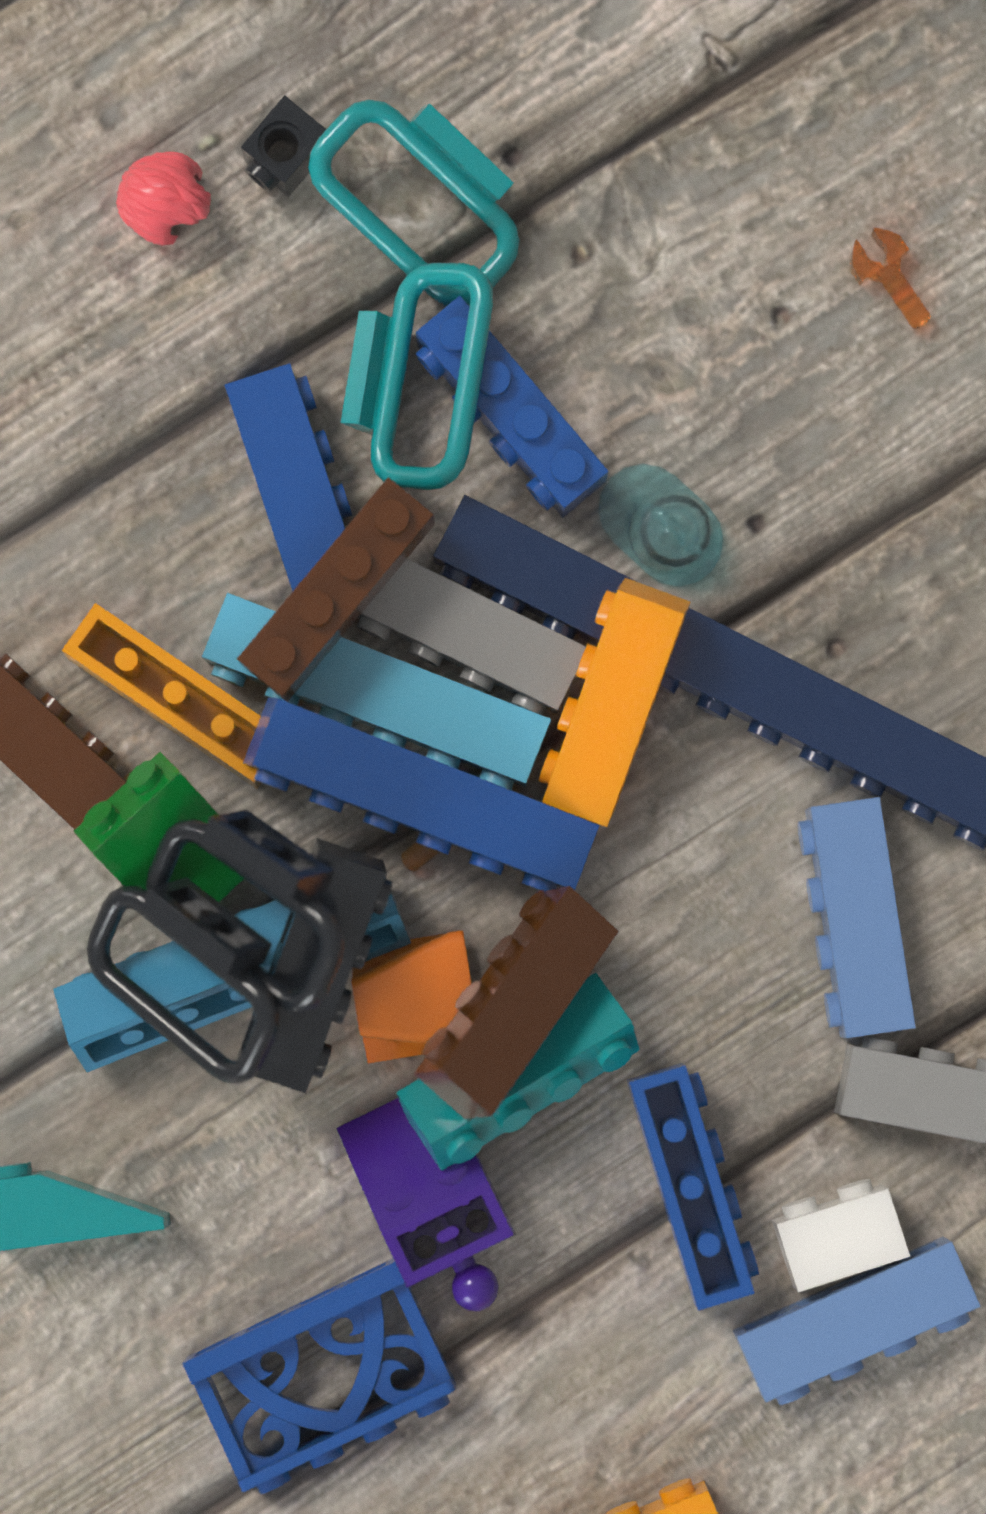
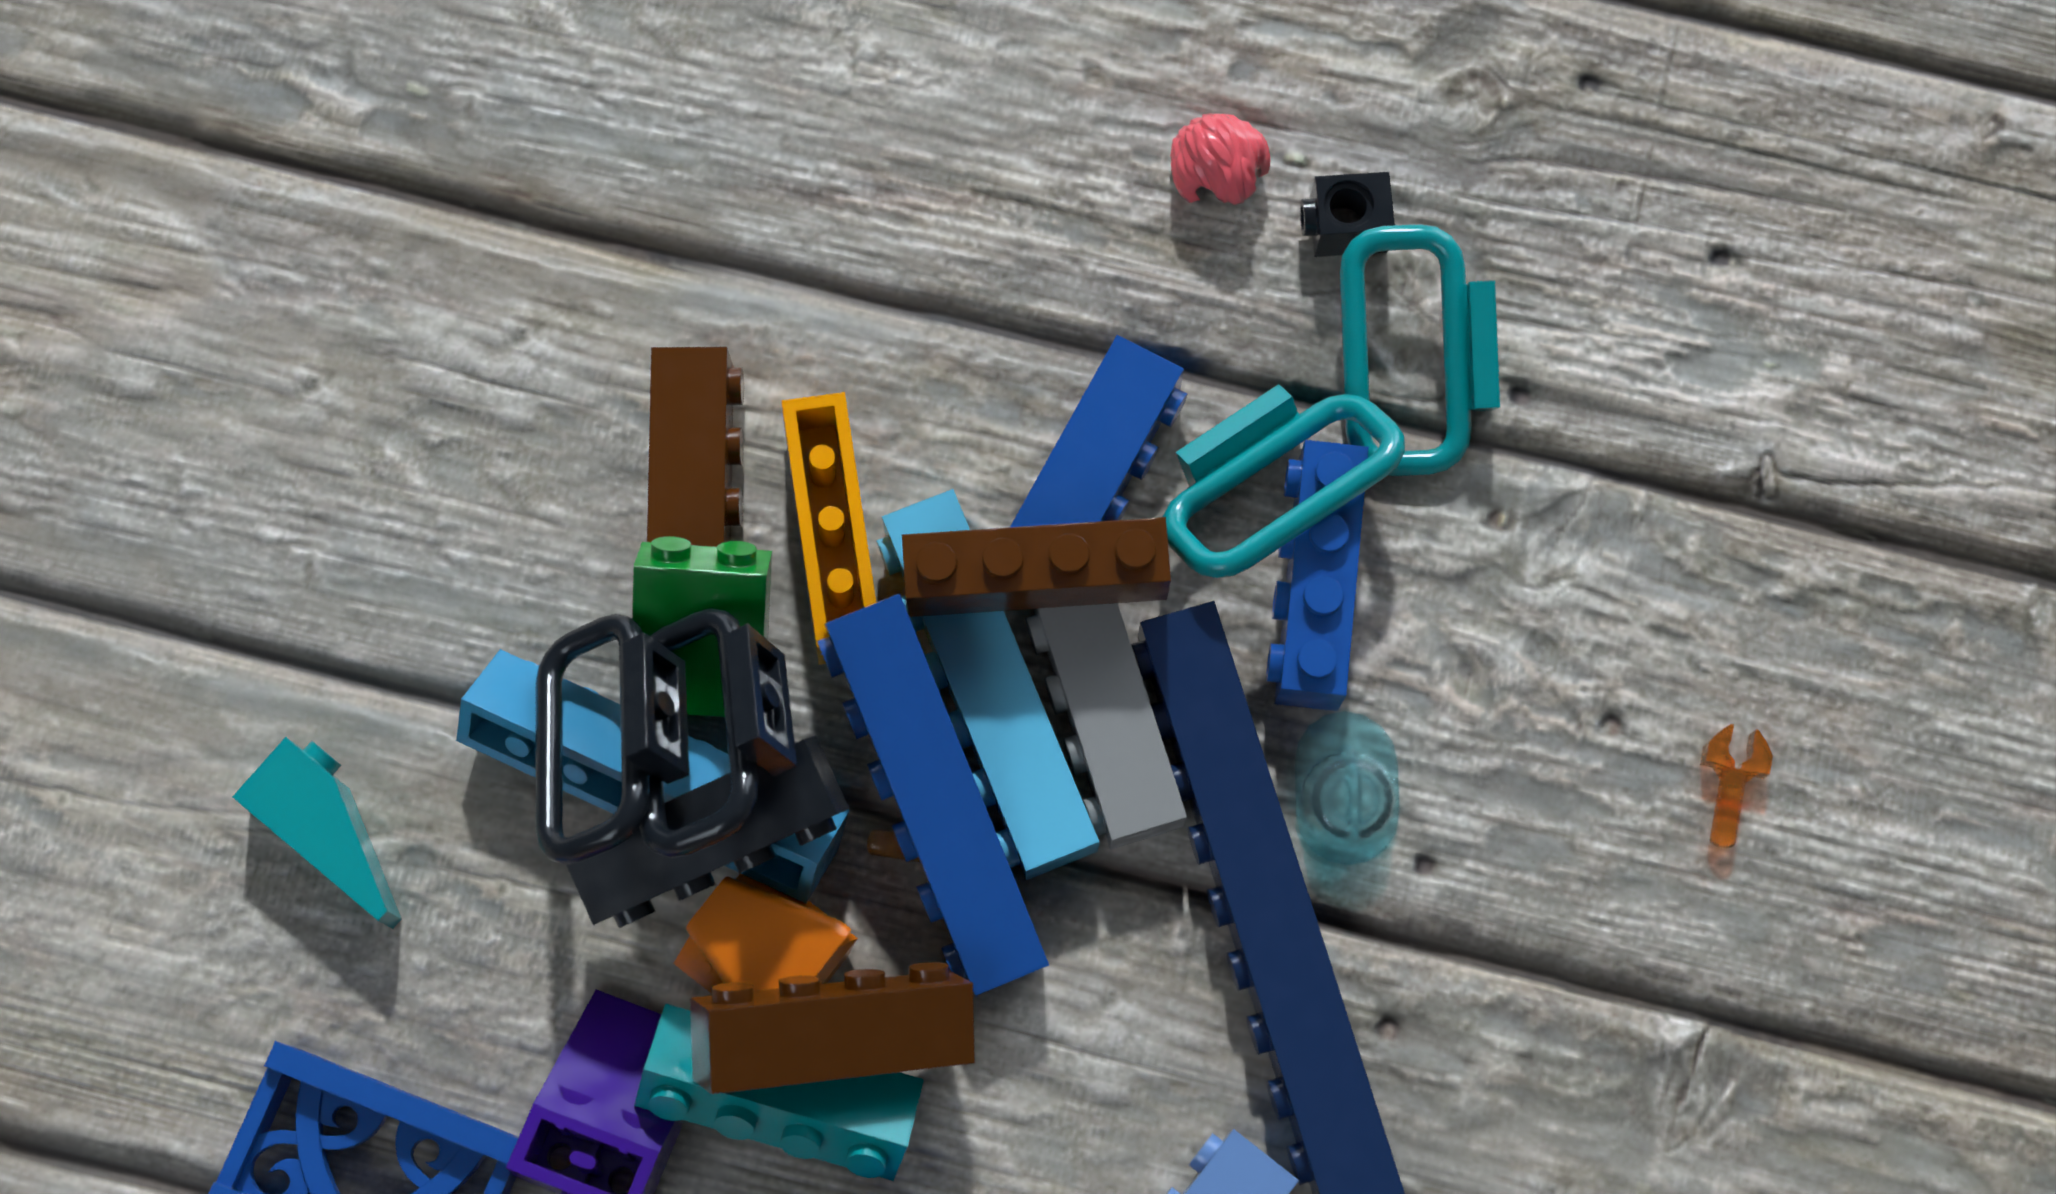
camera: 45 degrees right, 10 degrees down
light orange brick [538,578,691,827] -> none

